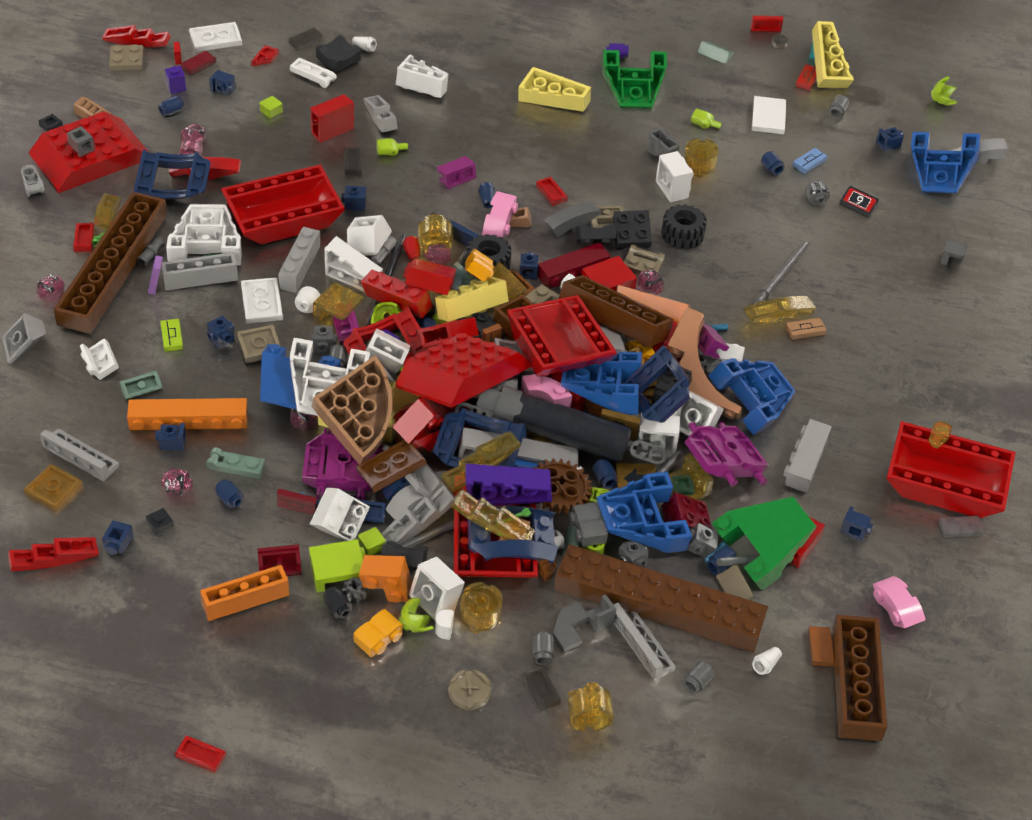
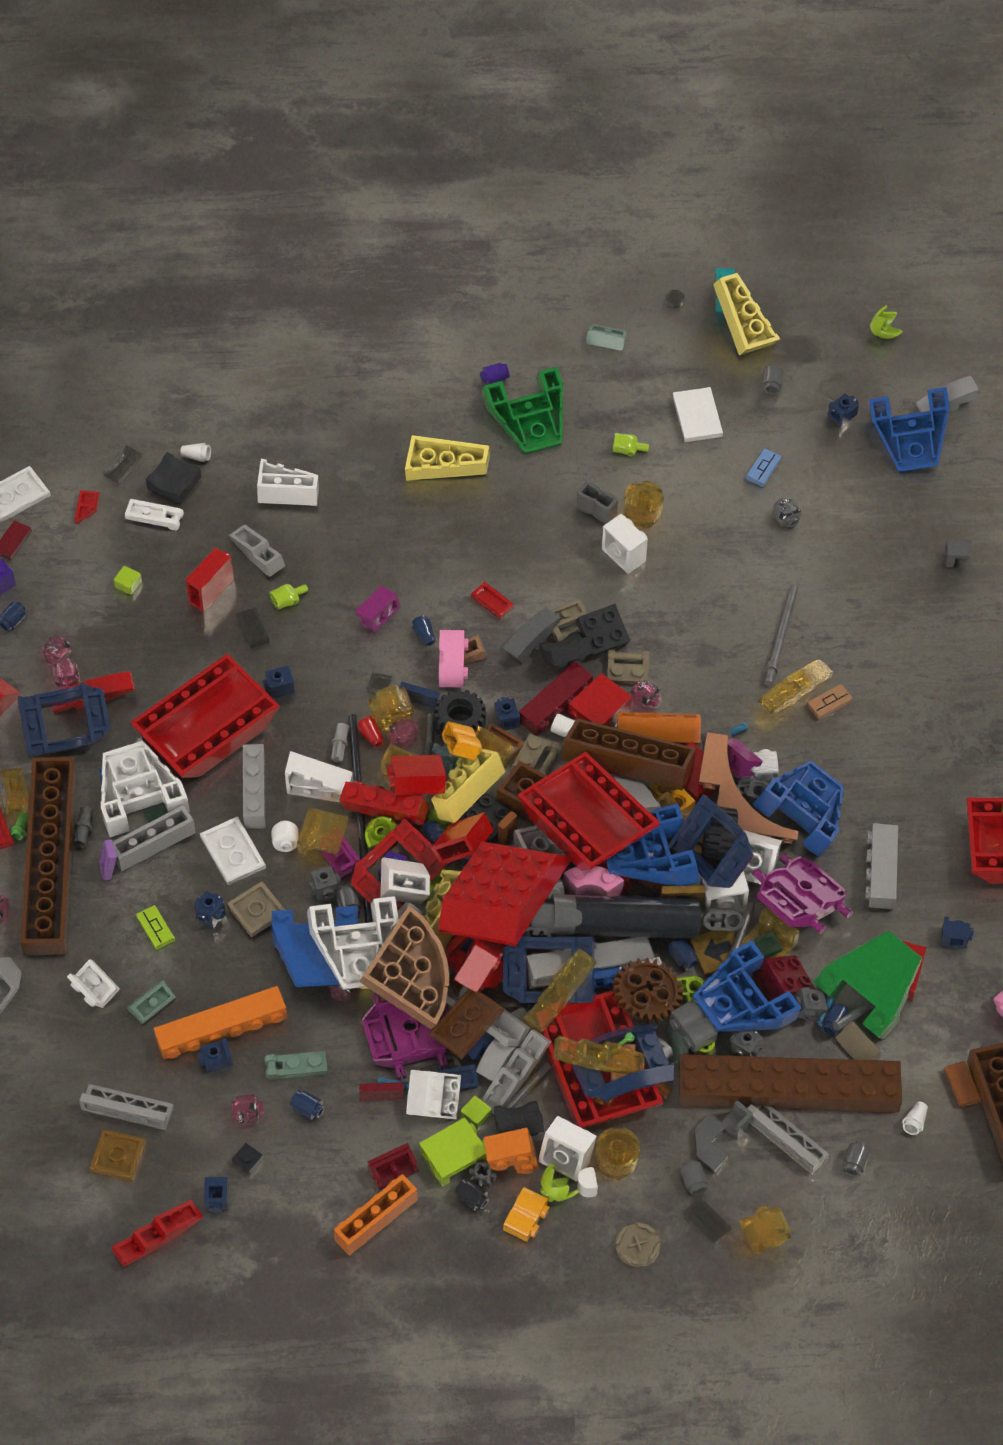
camera: 15 degrees left, 10 degrees up
red tile [175,735,226,773] -> none
dark blue brick [209,70,236,96] -> none
white slope [347,215,392,256] -> none
dark purple wedge [466,464,552,507] -> none
black tyre [661,204,707,249] -> none
red tile [750,16,784,32] -> none
dark blue brick [761,151,784,175] -> none
red tile [796,64,817,91] -> none
slope [840,186,879,217] -> none

